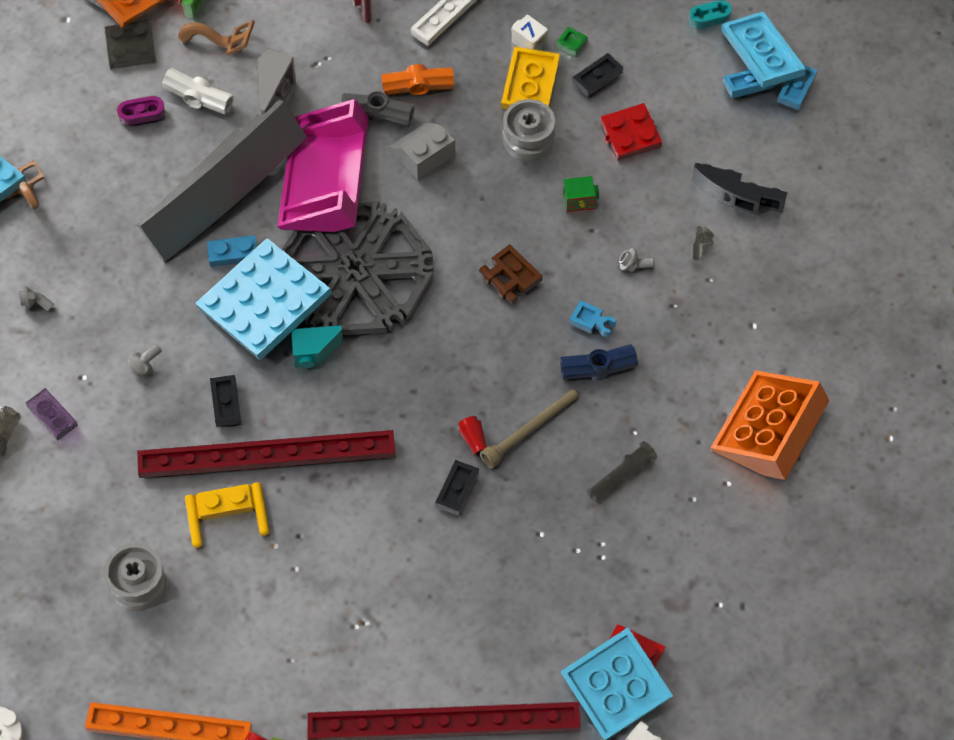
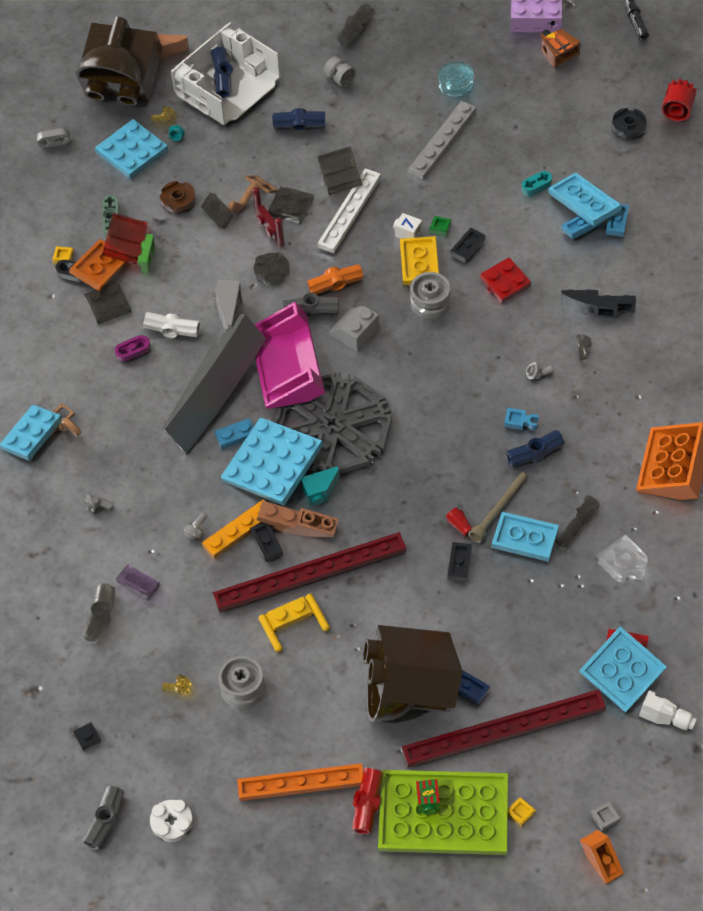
camera: 10 degrees left, 5 degrees down
medium nougat piece [178,20,255,55] -> none
reddish brown plate [479,244,543,304] -> none
green brick [563,176,599,212] -> none
none -> clear yellow plate [162,674,191,695]
none -> light orange plate [202,499,265,559]
none -> clear smoke plate [253,252,290,286]
none -> nougat slope [256,501,338,537]
none -> dark brown piece [363,625,463,723]
none -> blue plate [458,670,490,705]
none -> medium azure plate [491,512,559,562]
none -> clear plate [595,534,648,582]

